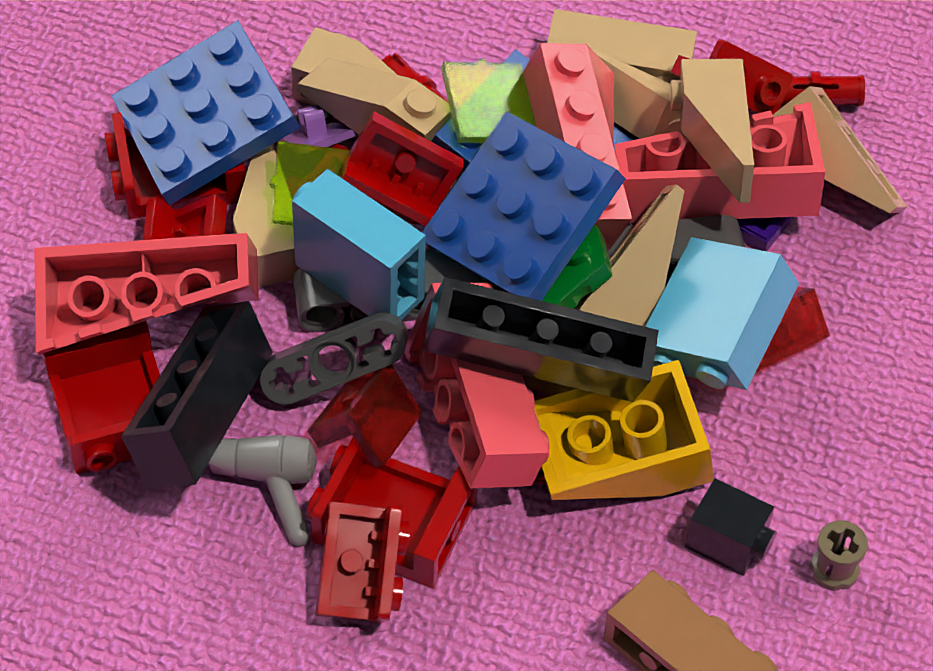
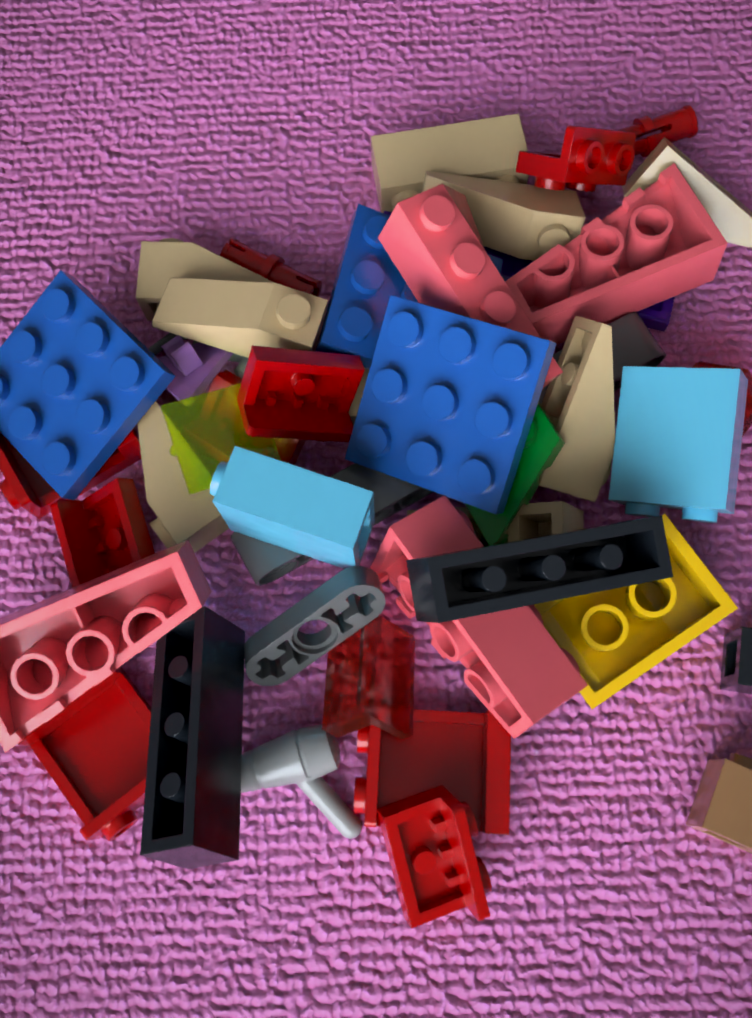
camera: 15 degrees left, 20 degrees up
clear neon green piece [441,58,536,143] -> none
tan slope [670,59,754,203] -> none

